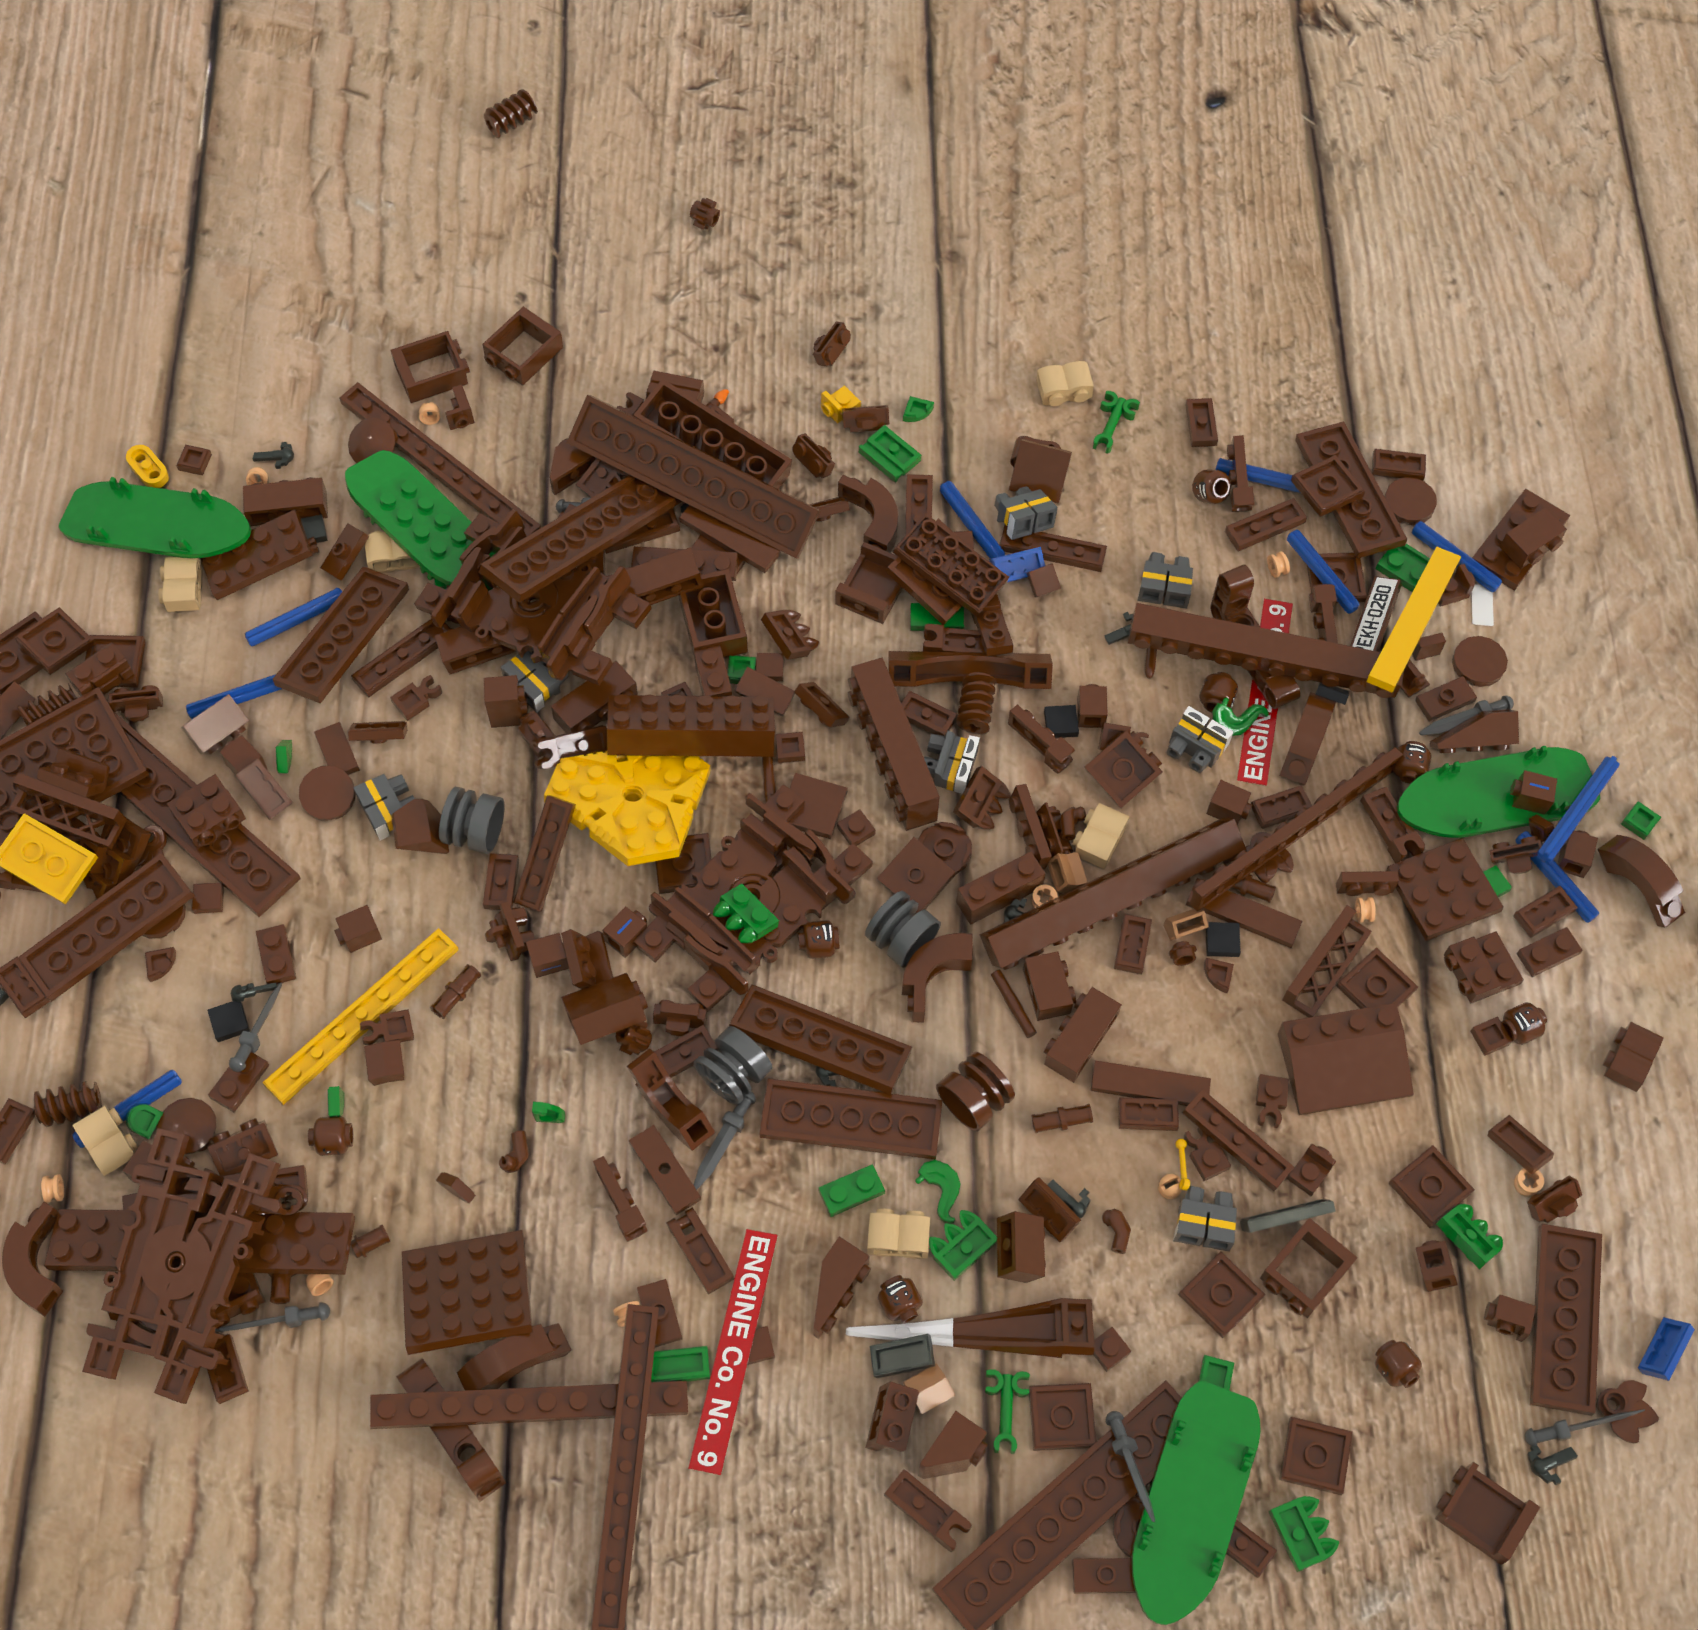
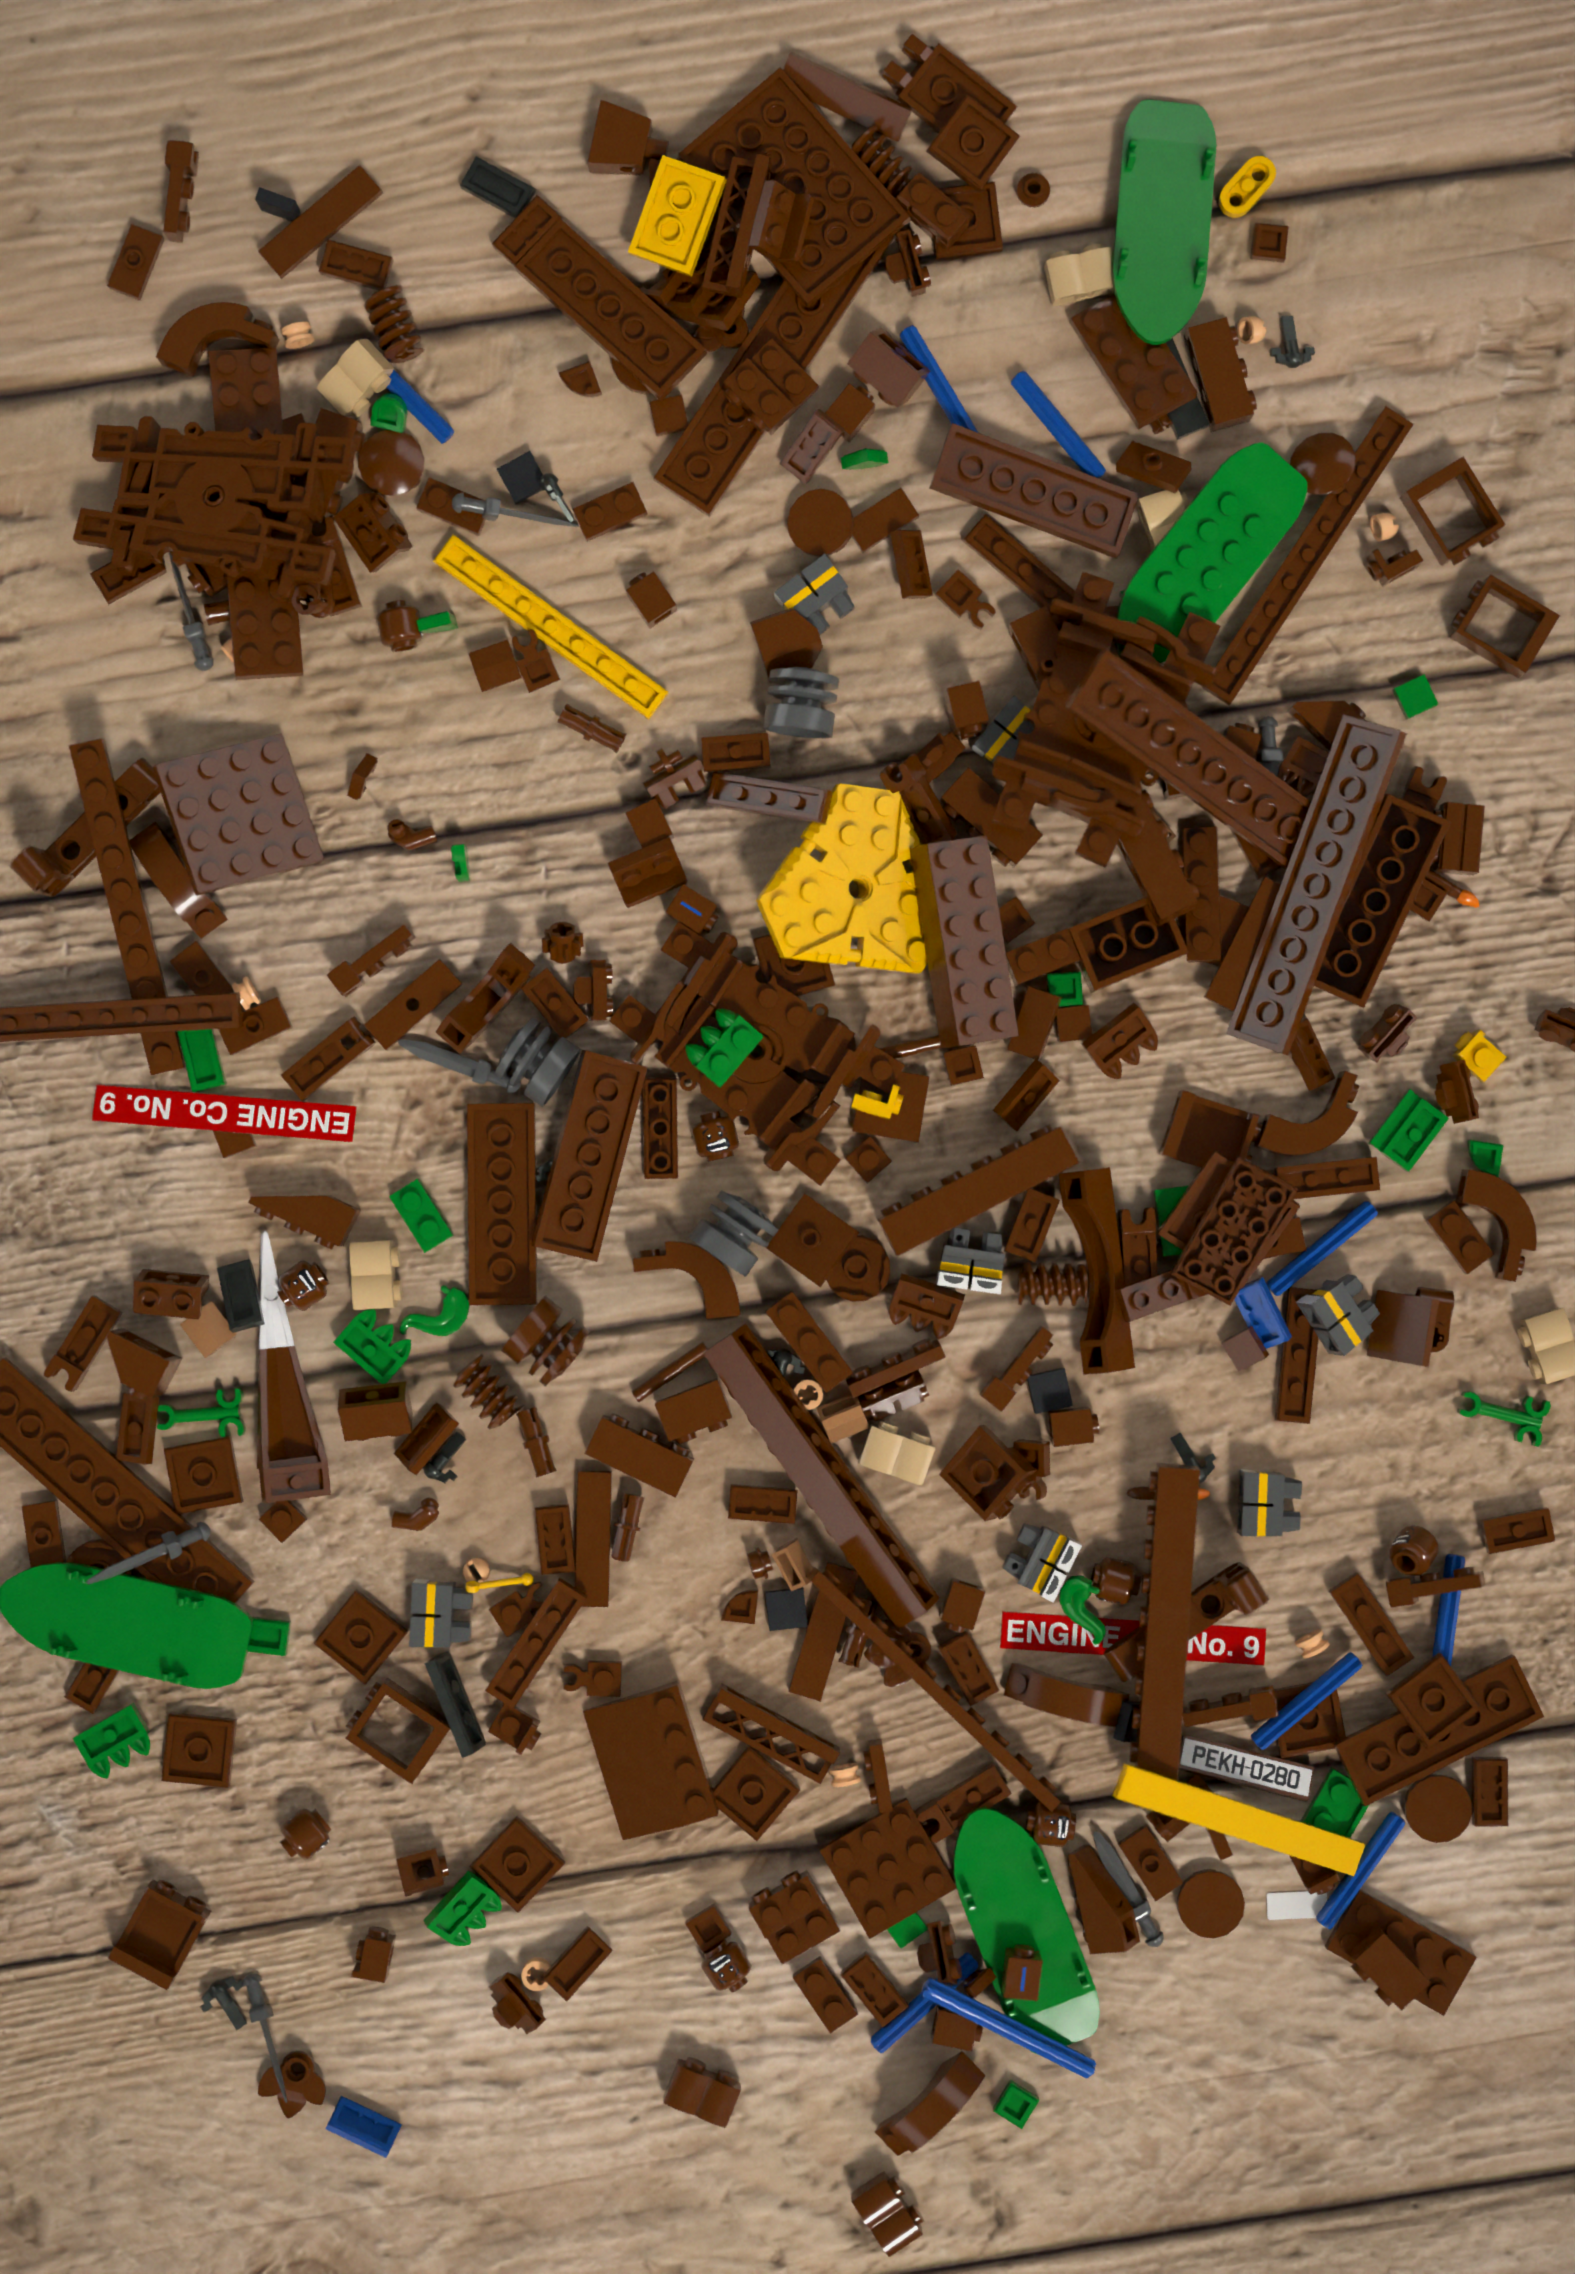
camera: 85 degrees right, 25 degrees up
reddish brown pin [351,1225,391,1258] -> none
reddish brown brick [561,973,648,1045] -> none
reddish brown arm [1060,806,1086,841] -> none
reddish brown plate [1530,1224,1602,1416] -> none
none -> reddish brown plate [116,1393,159,1465]
none -> reddish brown plate [170,941,234,995]
none -> reddish brown piece [453,1354,525,1429]
none -> reddish brown axle [611,1493,645,1562]
none -> reddish brown tile [643,1078,678,1179]
none -> yellow bracket [851,1084,904,1120]
none -> reddish brown plate [1017,173,1050,208]
none -> green tile [1392,674,1439,720]
none -> reddish brown plate [1425,1200,1494,1274]
none -> reddish brown arch [1456,1169,1537,1282]

